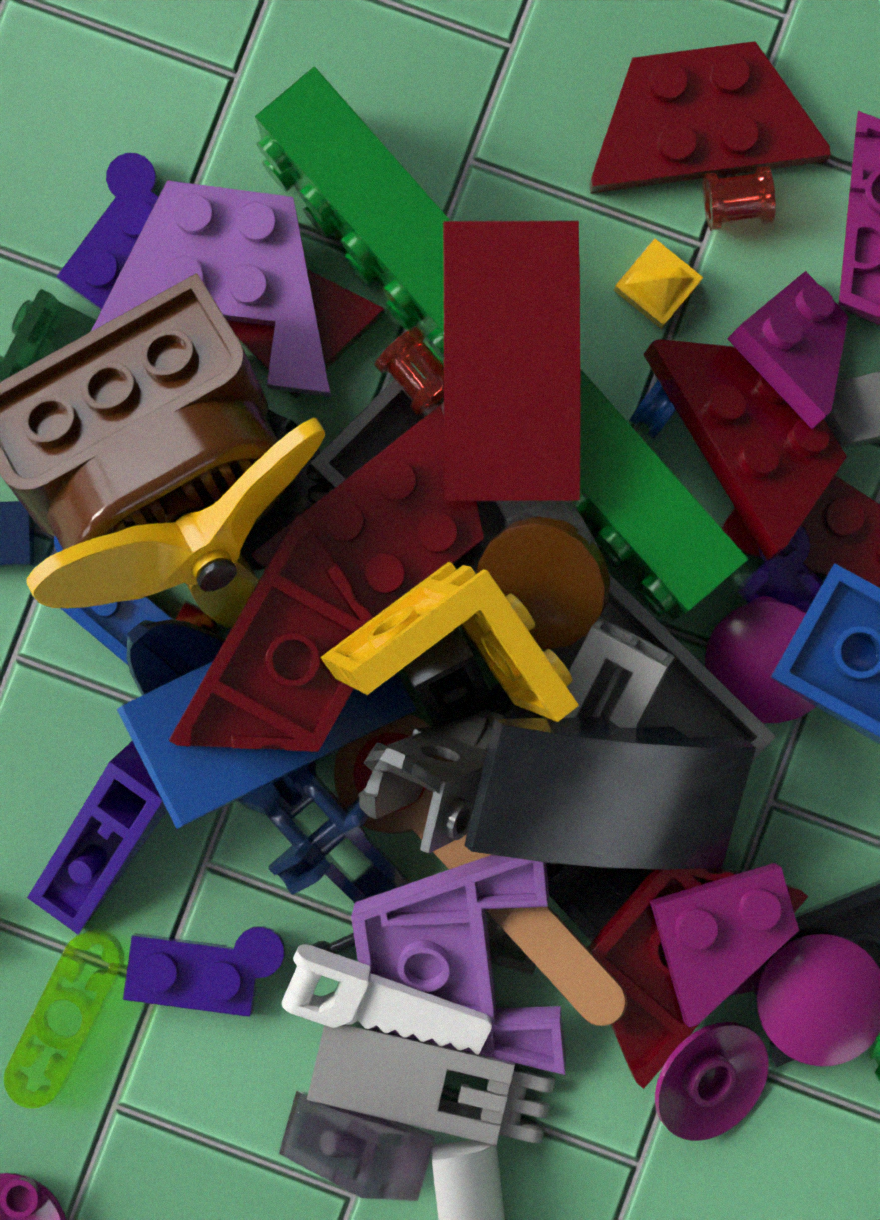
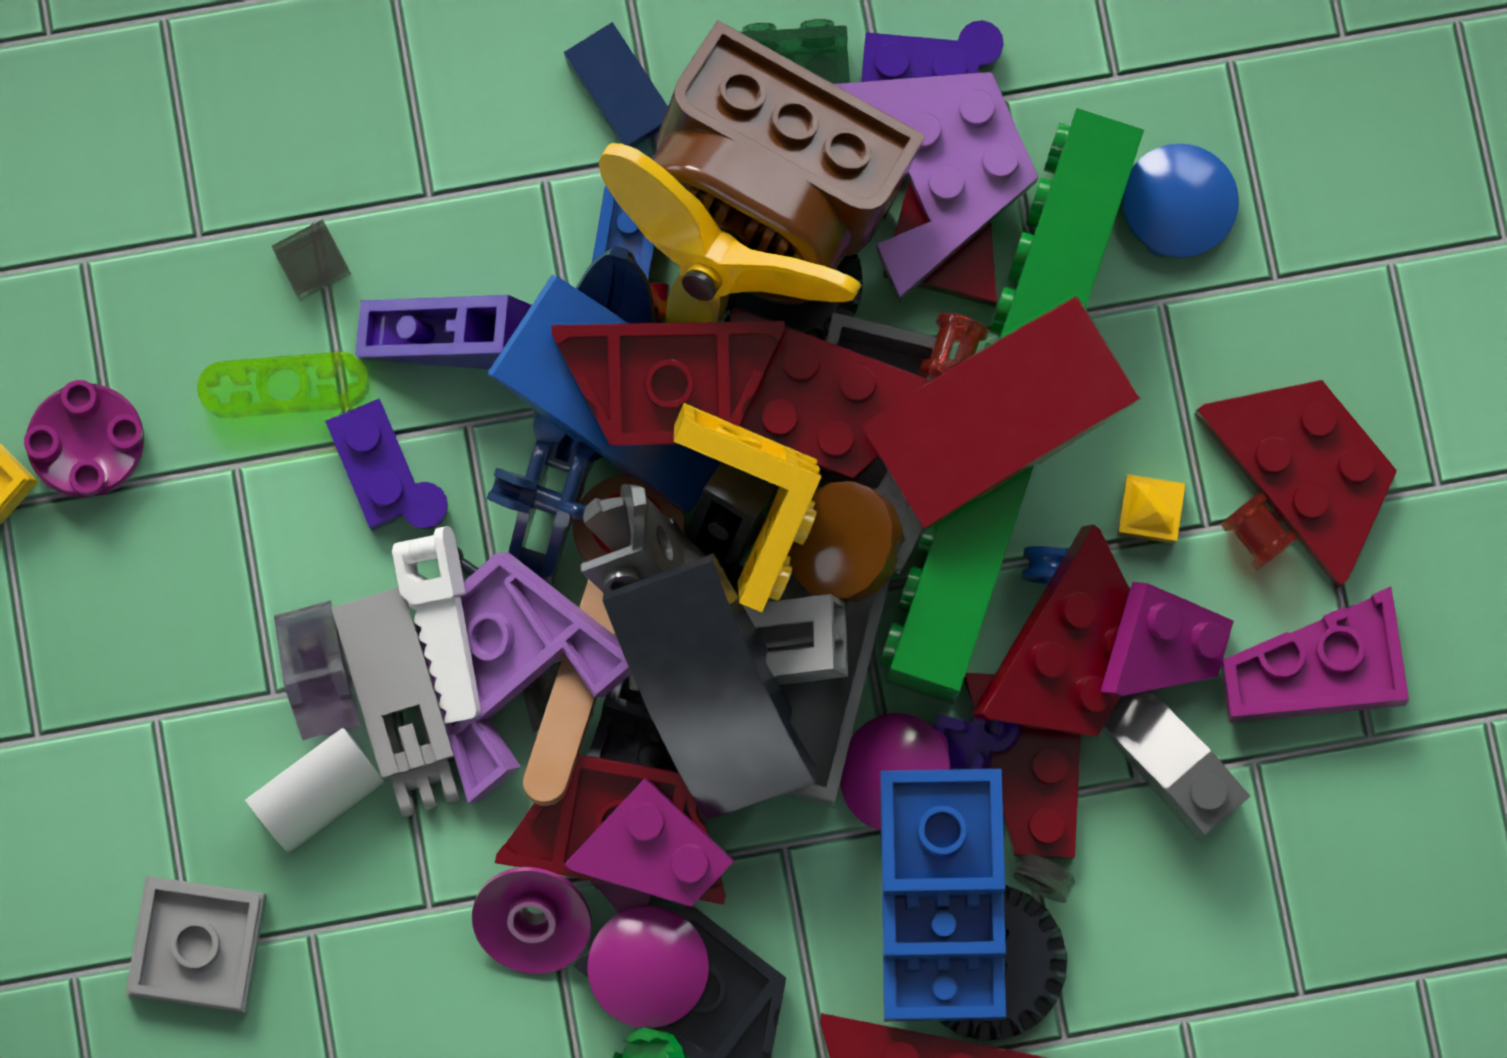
camera: 55 degrees right, 5 degrees down
none -> blue dish [1122,144,1239,257]

